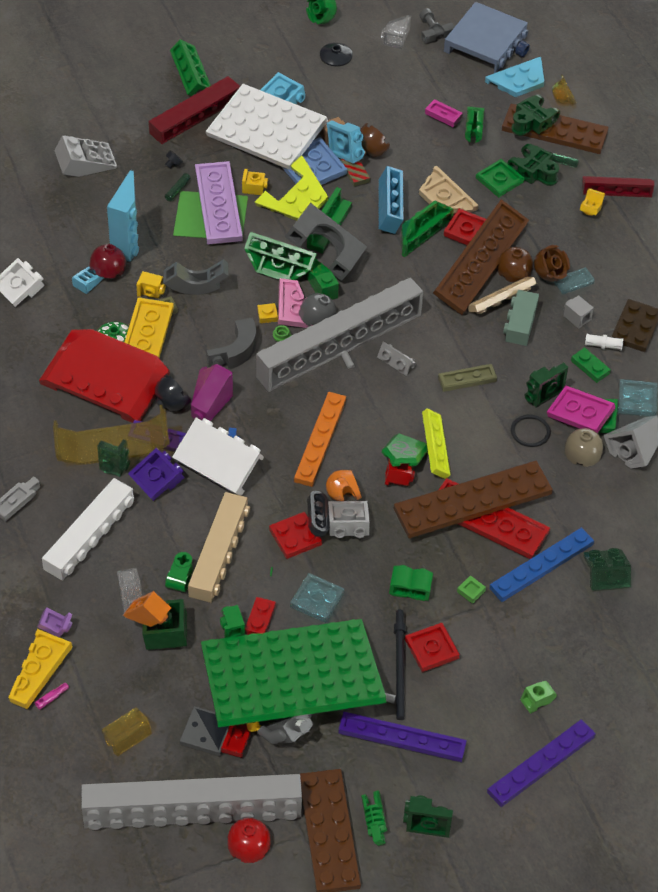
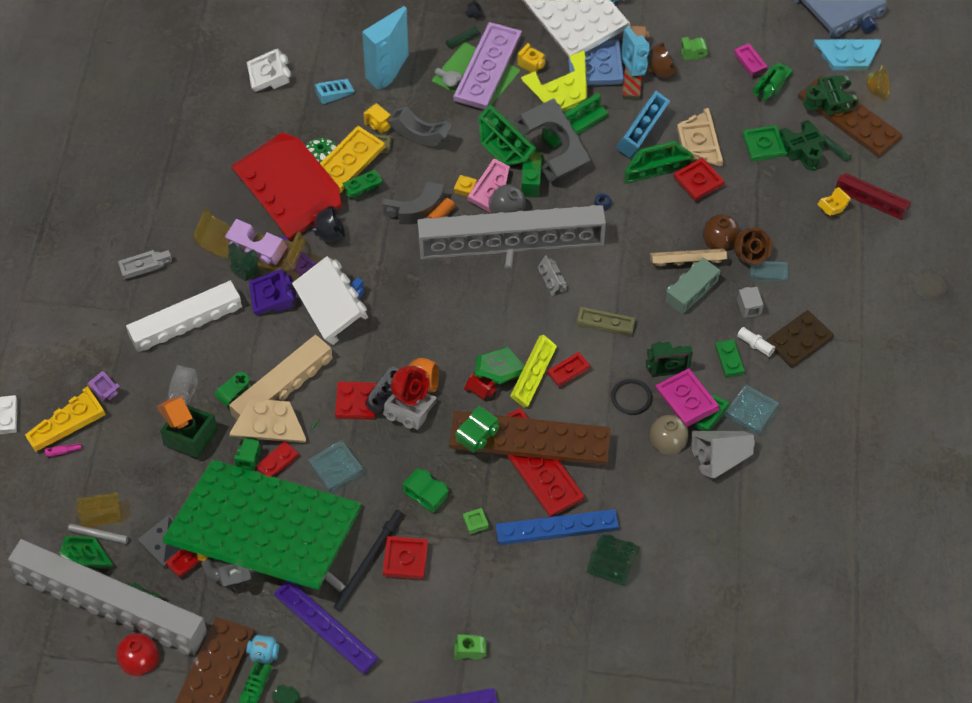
camera: 30 degrees right, 5 degrees up
dark red cylinder [89,244,126,278] -> none
magenta slope [191,364,233,421] -> none
bright green plate [273,325,291,342] -> none
orange plate [294,392,346,487] -> none
reddish brown plate [433,199,529,315] -> none
none -> green tile [59,536,114,569]
none -> light grey bar [68,523,128,544]
none -> lavender arch [225,219,287,265]
none -> tan wing [229,398,306,443]
none -> medium azure head [247,635,279,664]
none -> green hinge [342,170,383,199]
none -> red cylinder [391,366,429,406]
none -> orange cylinder [427,198,456,218]
none -> light grey rock [435,68,463,87]
none -> green brick [455,406,499,453]
none -> red plate [547,352,590,387]
none -> dark blue axle [594,193,611,211]
none -> bright green leg [680,37,708,61]

